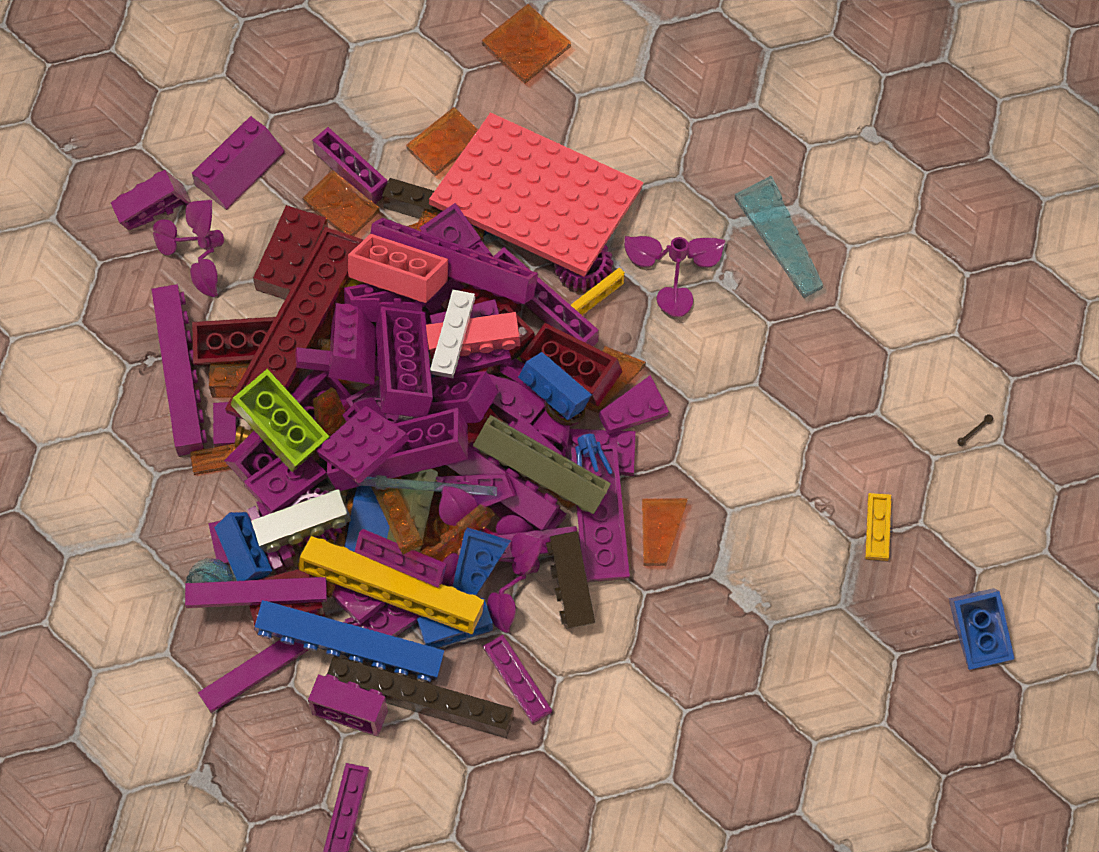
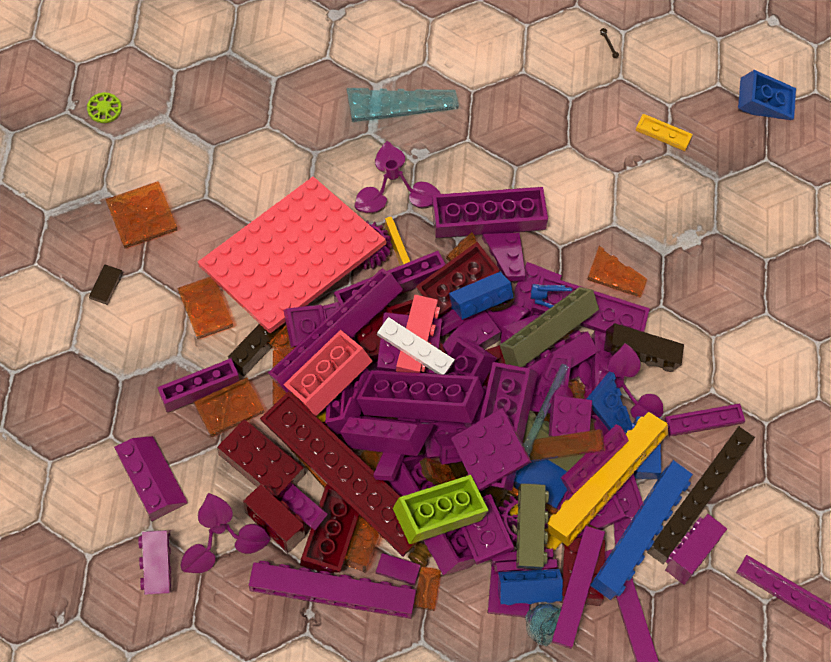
camera: 75 degrees left, 0 degrees up
none -> dark brown tile [89,264,123,305]
none -> dark red brick [243,484,305,554]
none -> magenta plate [281,484,328,530]
none -> magenta brick [431,187,548,238]
none -> magenta plate [548,396,592,440]

